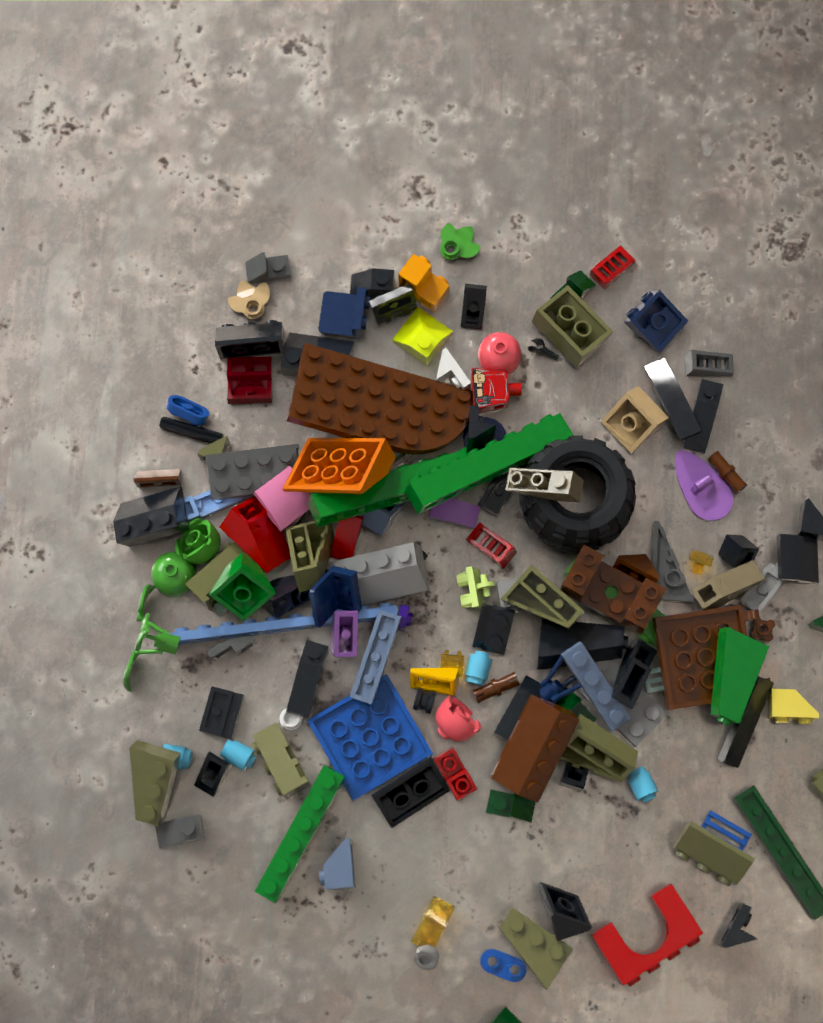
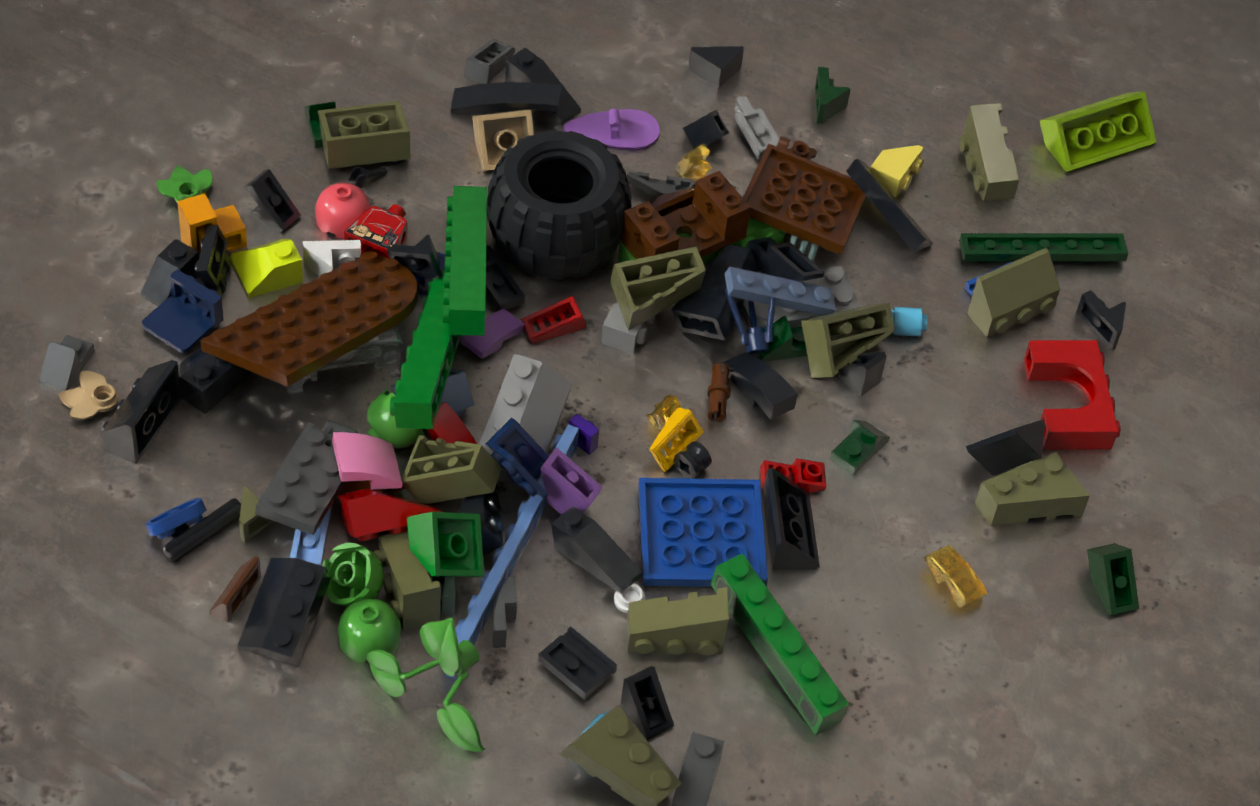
camera: 70 degrees left, 25 degrees down
medium azure brick [220,740,257,771] -> none
dark red slope [227,356,272,404] -> none
orange slope [282,438,396,494] -> none
sand blue slope [319,838,356,891] -> none
sand blue plate [350,609,402,705] -> none
light grey tile [414,945,439,969] -> none
coral cylinder [435,696,481,742] -> none
yellowish green hips [456,566,496,610] -> none
medium azure brick [465,650,492,686] -> none
black plate [472,602,515,655] -> none
blue plate [480,949,527,982] -> none
reddish brown slope [490,694,580,803] -> none
dark tan slope [505,468,584,503] -> none
red slope [590,245,636,290] -> none
dark blue plate [624,290,688,353] -> none
dark tan slope [691,560,765,610] -> none
reddish brown pin [707,451,747,494] -> none
green slope [710,627,769,726] -> none
black slope [777,534,819,584] -> none

